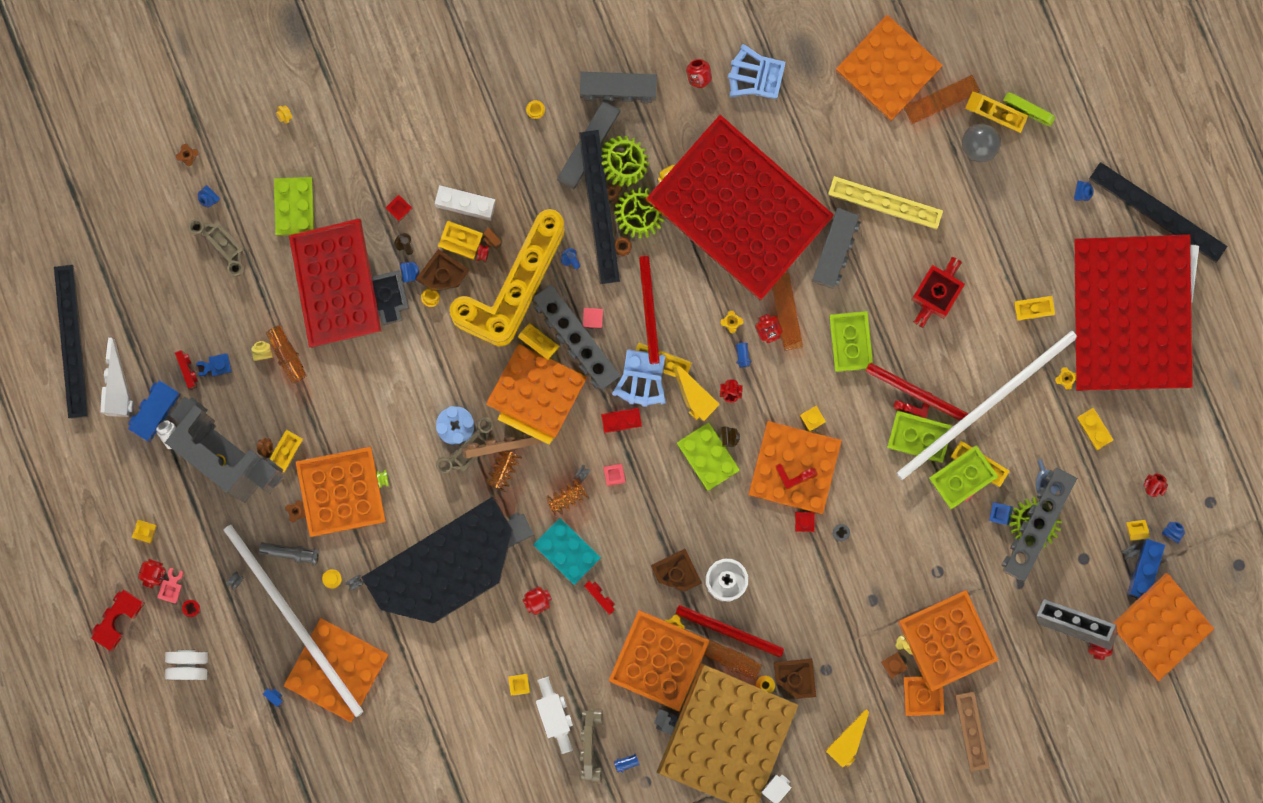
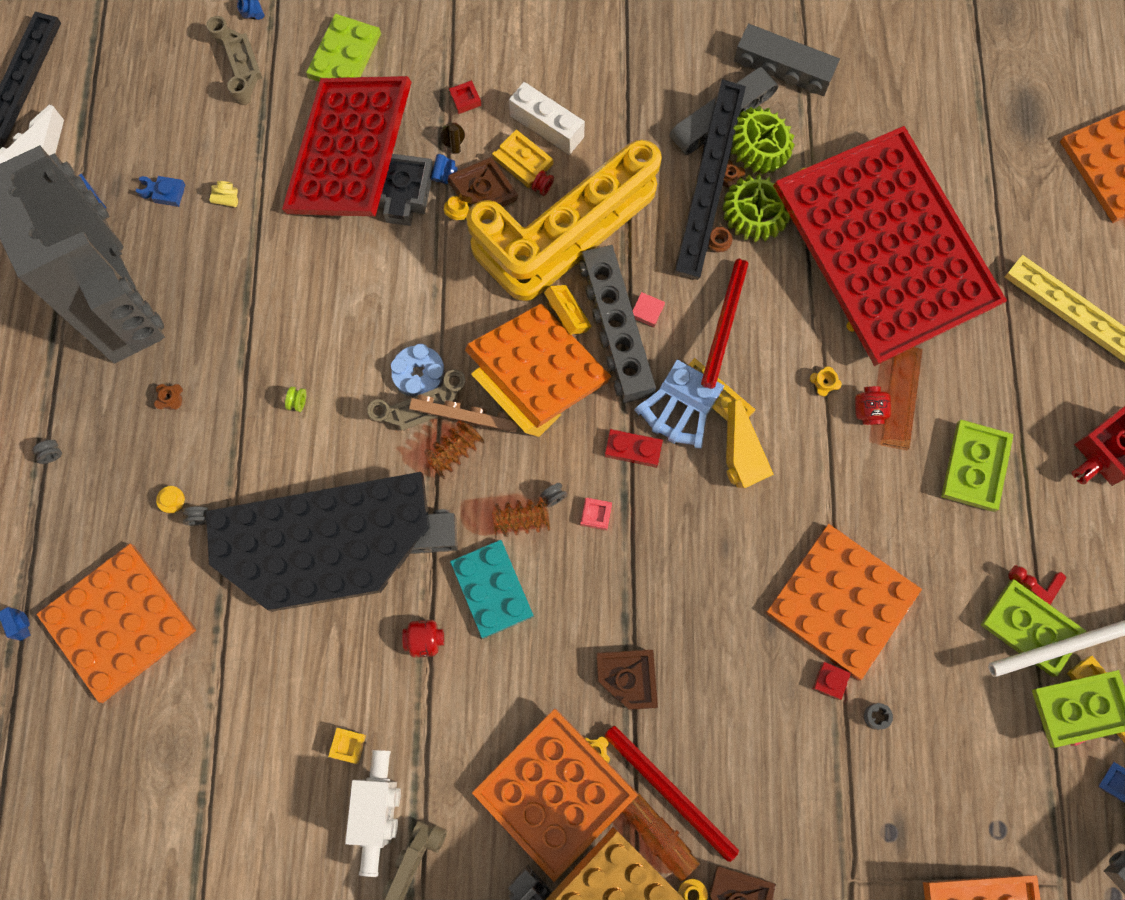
camera: 25 degrees right, 10 degrees down
red plate [175,350,199,390] -> none
white piece [224,525,364,717] -> none
dark orange plate [257,437,273,457] -> none
dark grey pin [259,542,319,566] -> none
clear orange piece [266,325,307,384] -> none
yellow plate [270,430,304,473] -> none
orange plate [296,447,386,537] -> none
dark orange plate [483,228,502,249] -> none
yellow plate [526,100,545,119] -> none
blue plate [561,248,581,269] -> none
red plate [584,581,615,615] -> none
lime plate [676,422,740,491] -> none
red head [686,59,712,88] -> none
white wheel [705,559,748,602] -> none
red gear [720,379,743,403] -> none
dark brown plate [721,427,740,447] -> none
light blue plate [727,44,786,100] -> none
blue pin [736,343,752,368] -> none
red piece [776,464,818,490] -> none
yellow plate [800,405,826,432] -> none
dark grey brick [812,208,861,289] -> none
red axle [865,363,968,421] -> none

